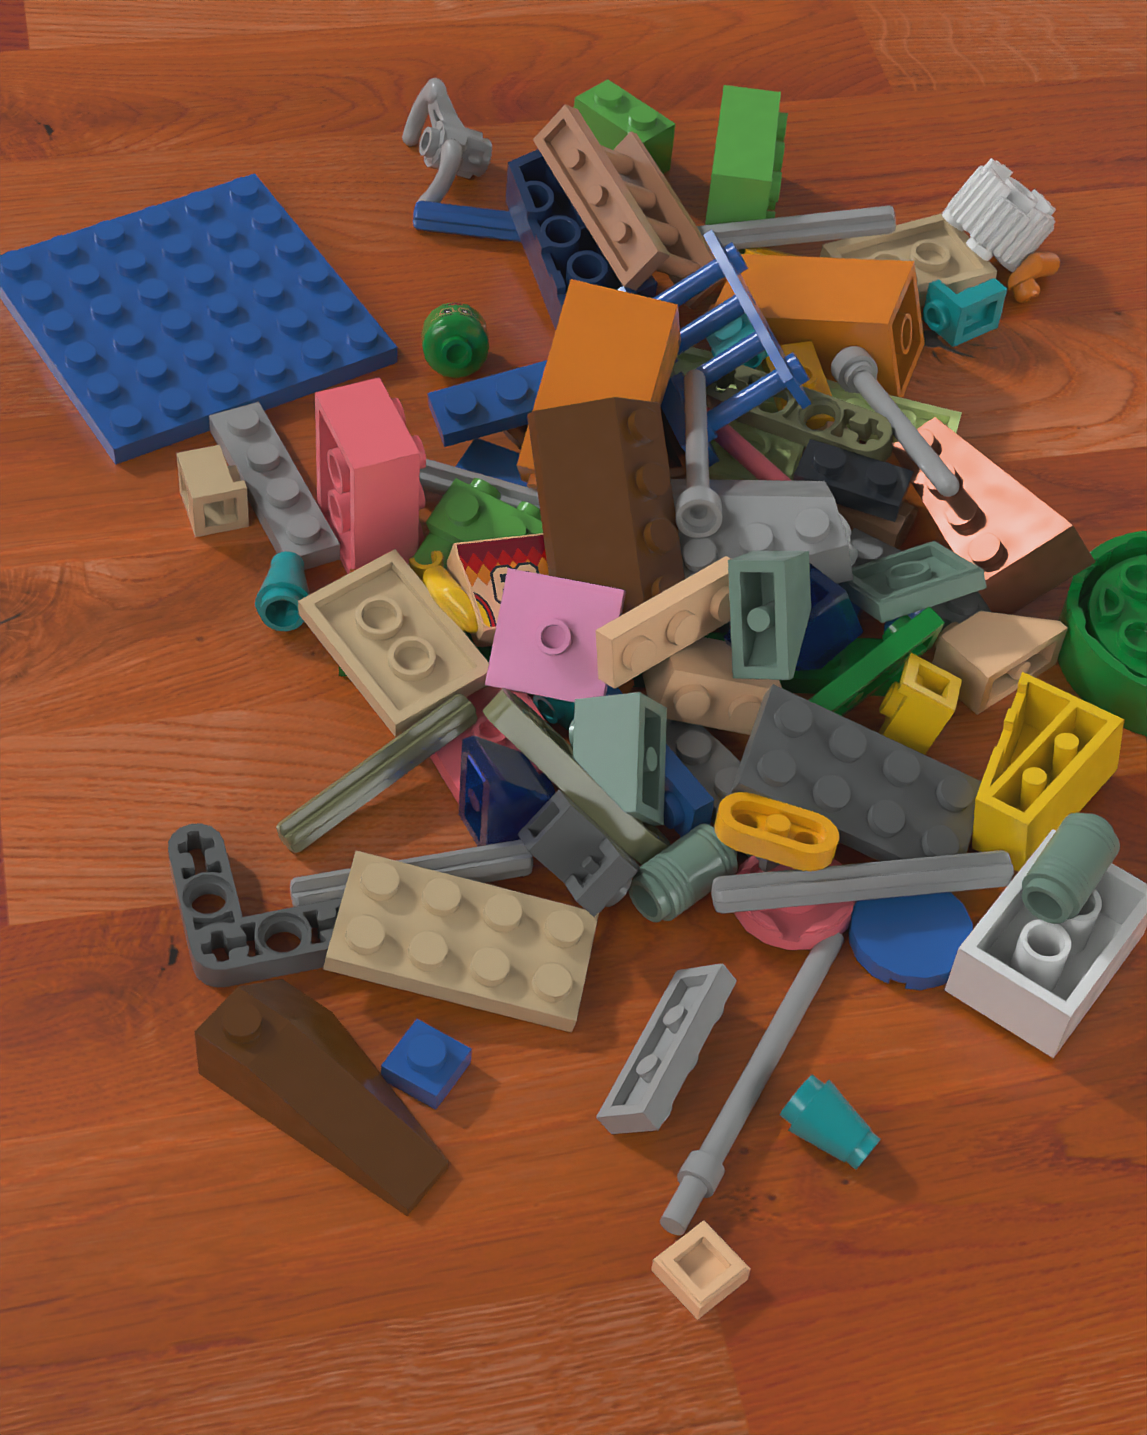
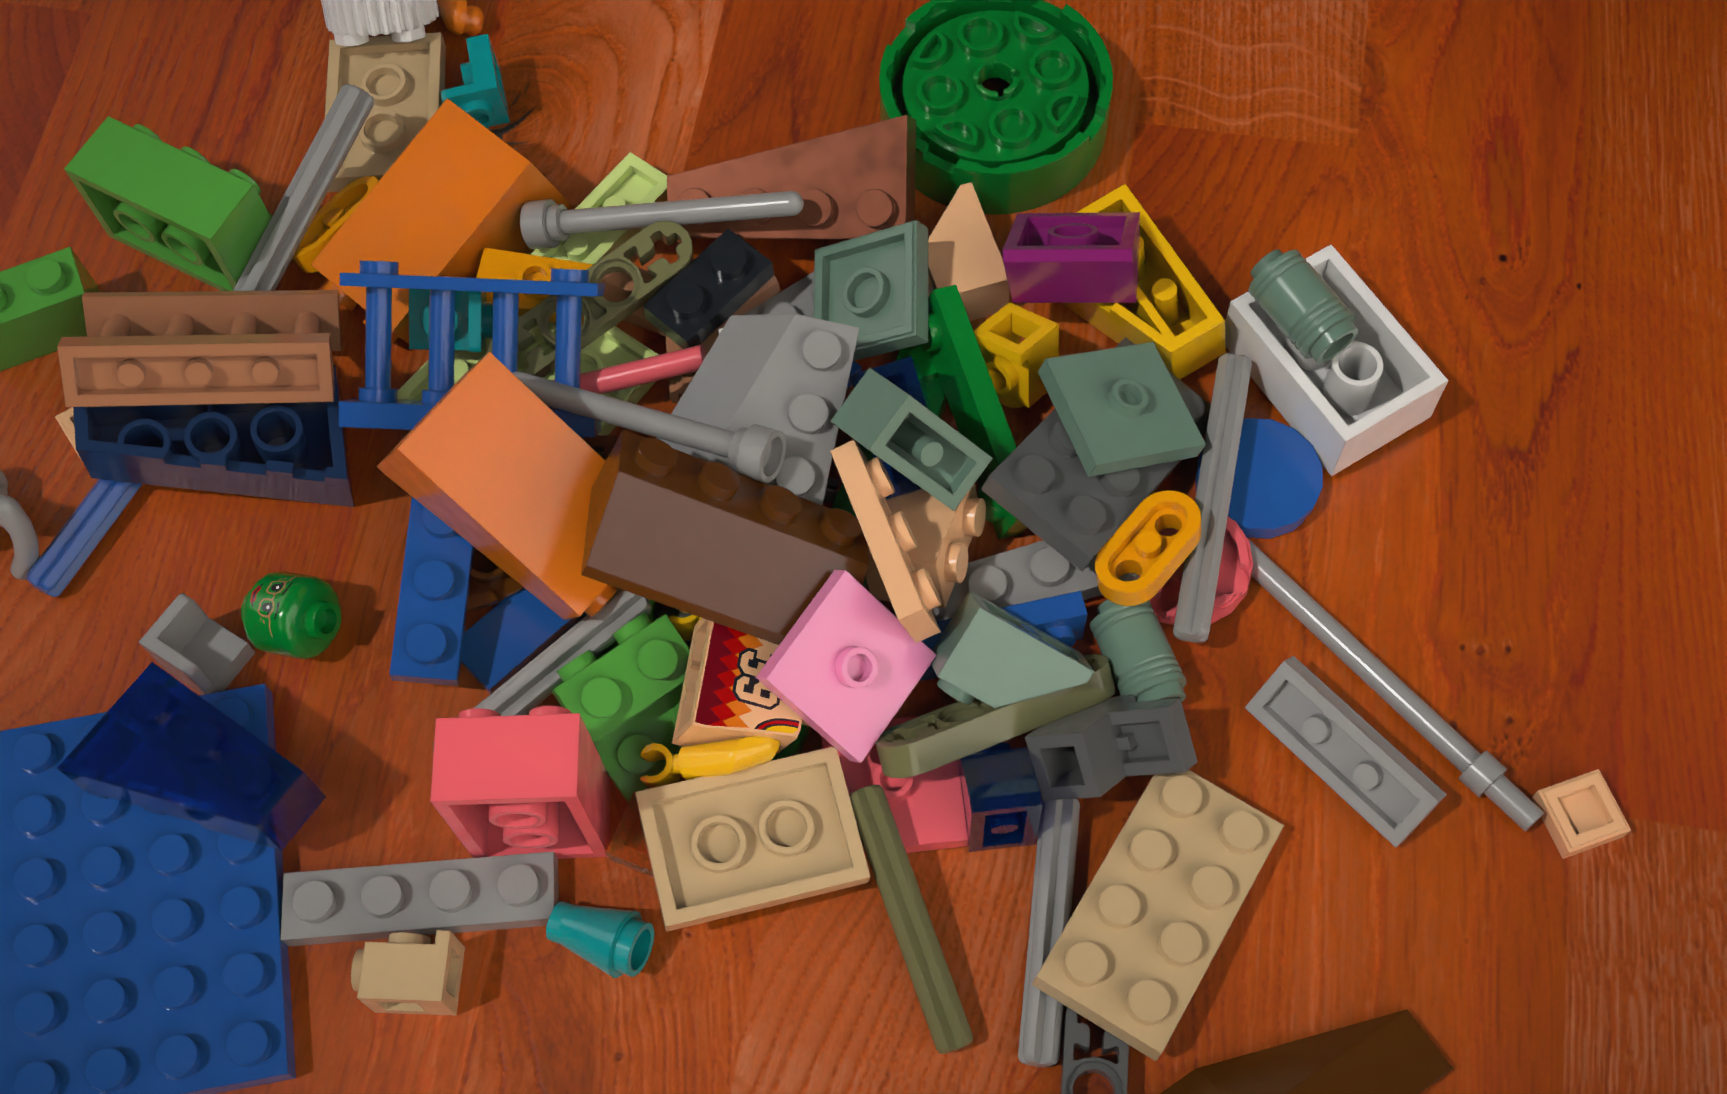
camera: 60 degrees left, 15 degrees up
blue plate [381,1019,472,1110] -> none
teal cone [779,1074,881,1170] -> none
none -> clear blue wedge [57,662,326,851]
none -> light grey panel [139,593,256,695]
none -> magenta slope [1003,212,1140,303]
none -> sand green plate [1038,342,1206,477]

